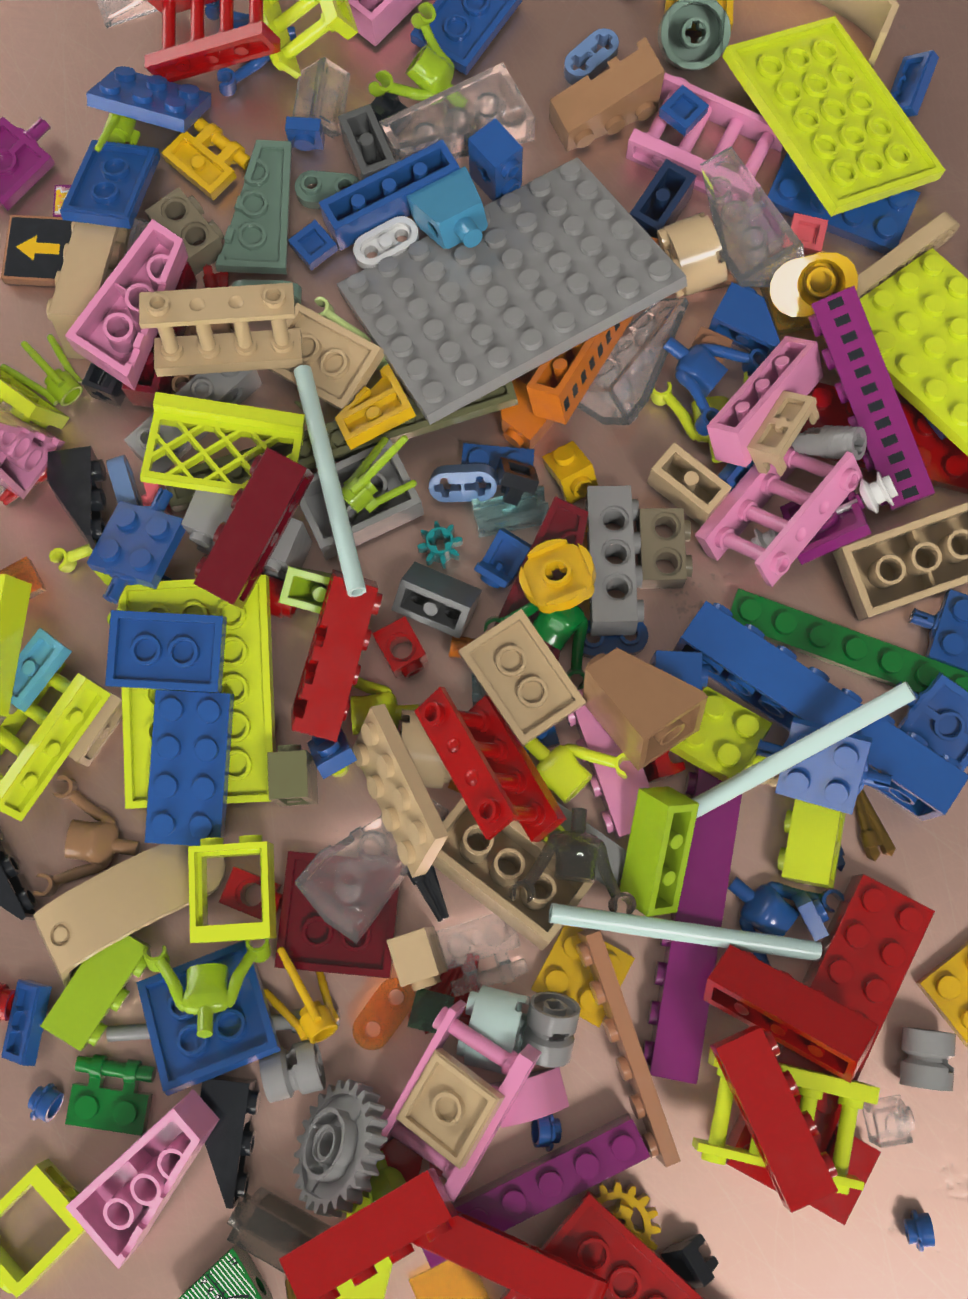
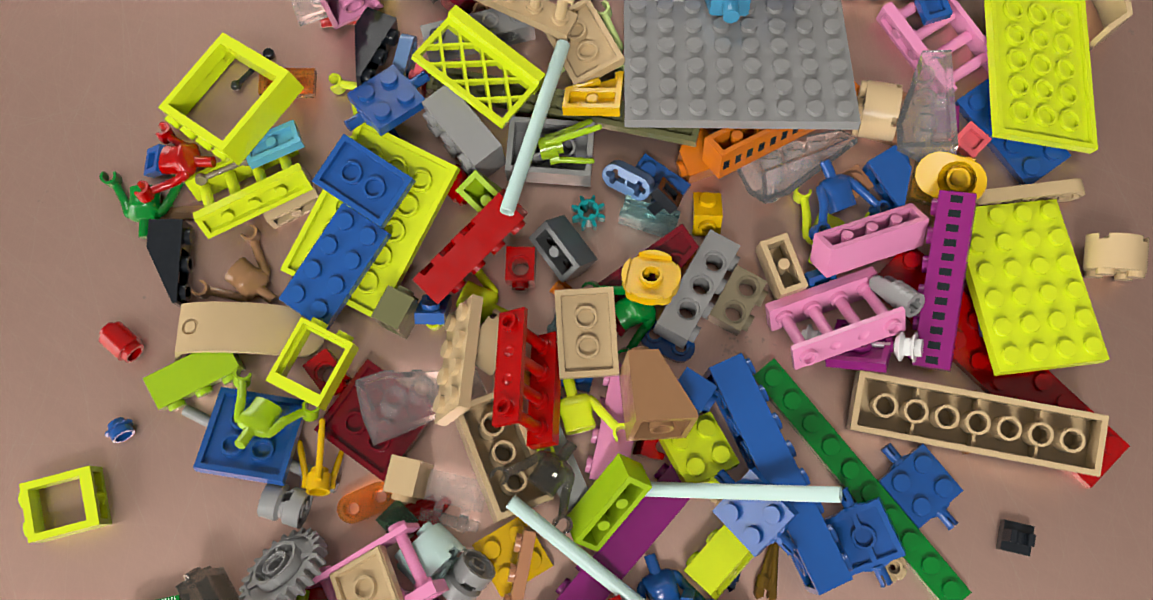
camera: 30 degrees right, 0 degrees up
blue plate [1,979,52,1066] -> none
green plate [65,1054,156,1136] -> none
bright pink wedge [66,1089,220,1269] -> none
dark red brick [193,447,315,609] -> none
black slope [200,1075,261,1209] -> none
black piece [403,864,449,922] -> none
blue bracket [474,528,532,588] -> none
dark blue brick [629,159,696,245] -> none
tan hinge [747,390,819,476] -> none
blue plate [890,50,939,117] -> none

